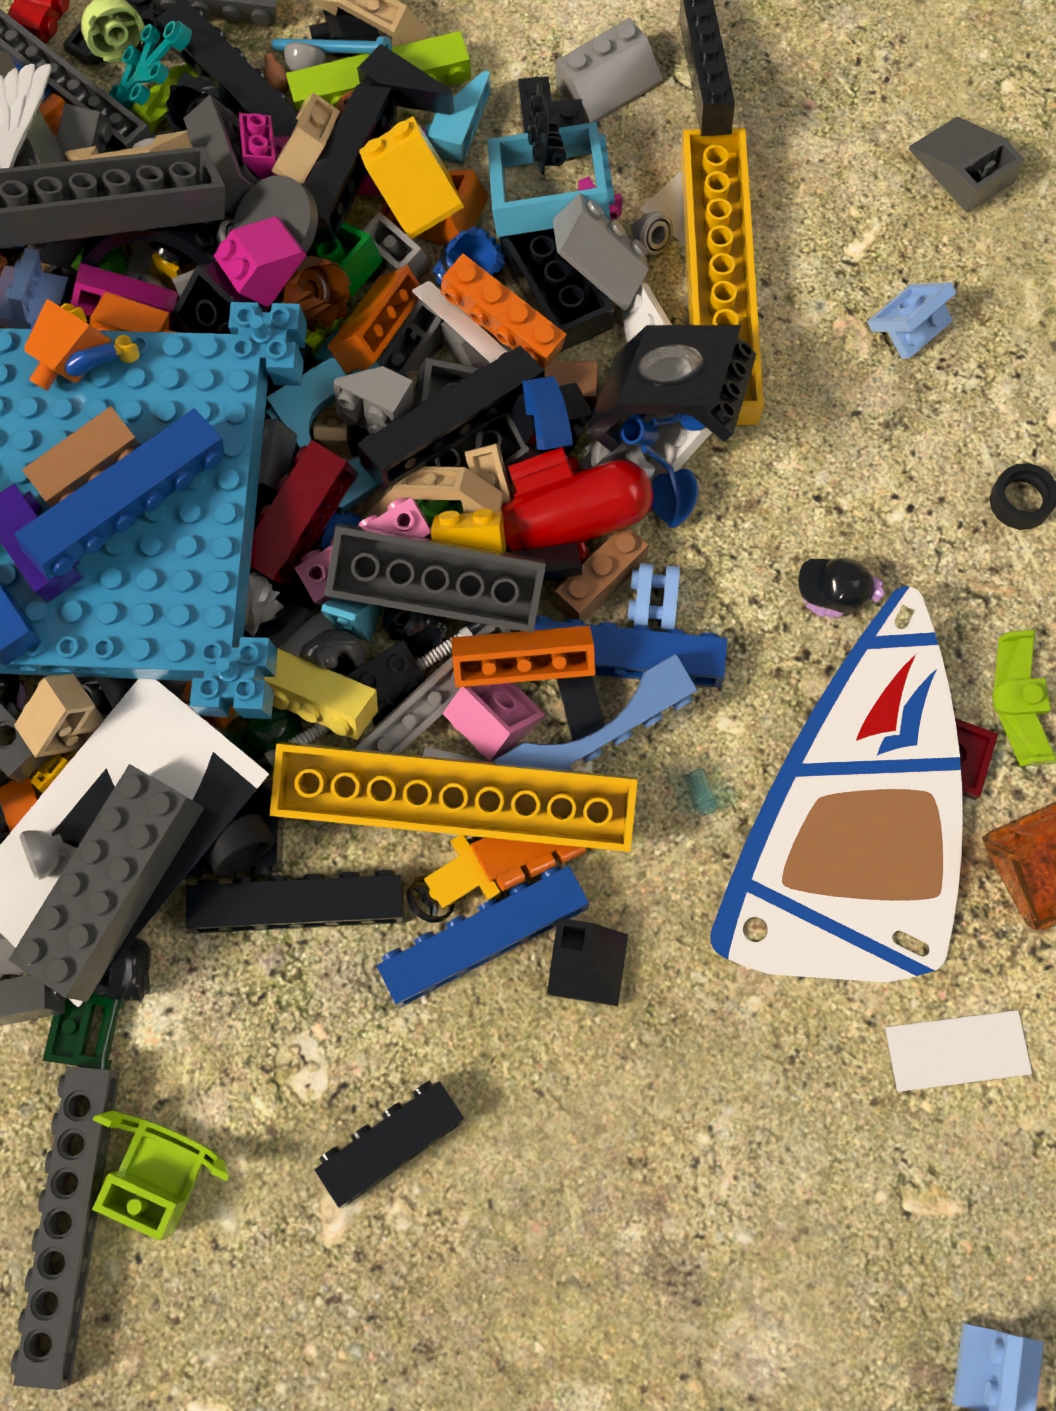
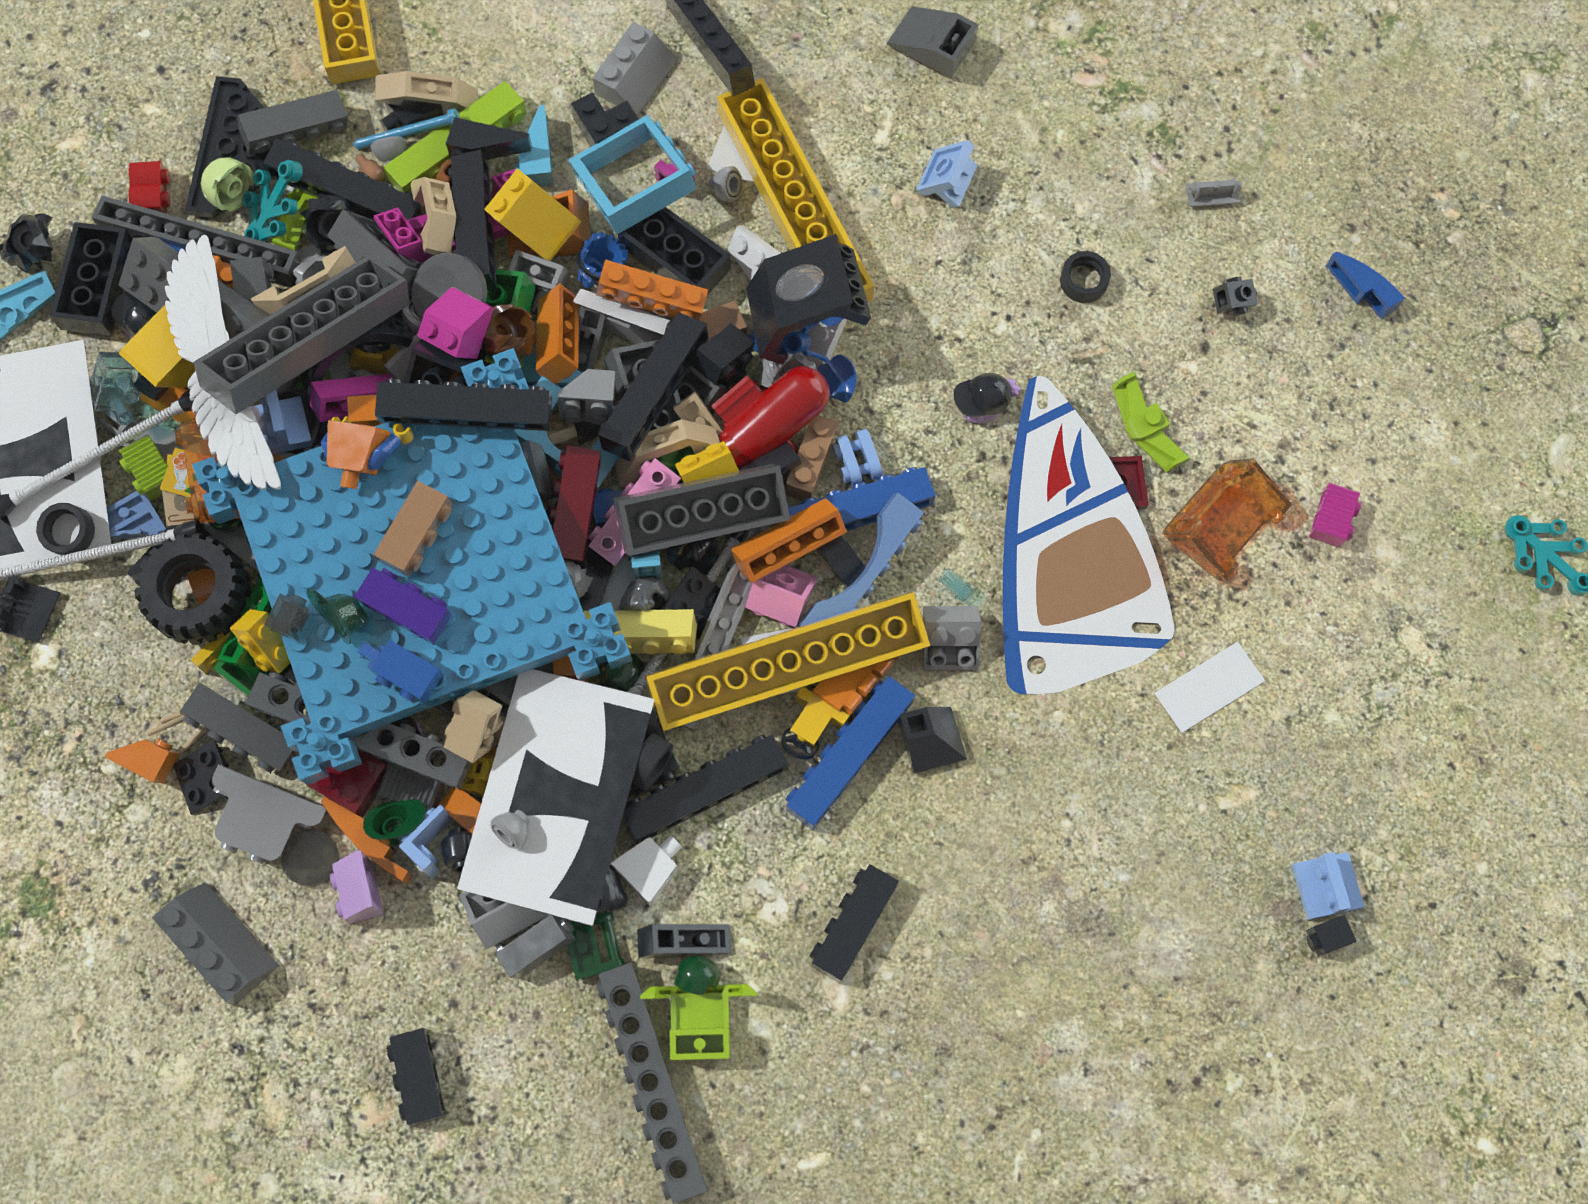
camera: 30 degrees left, 0 degrees up
dark grey brick [8,764,205,1002] -> none
blue brick [14,408,225,581] -> none
blue slope [522,376,573,450] -> none
black hinge [528,83,567,175] -> none
light grey slope [552,193,649,311] -> none
none -> black brick [375,379,552,431]
none -> white torso [611,835,682,906]
none -> black slope [637,924,731,958]
none -> dark green hair [674,956,721,995]
none -> light grey slope [923,606,981,670]

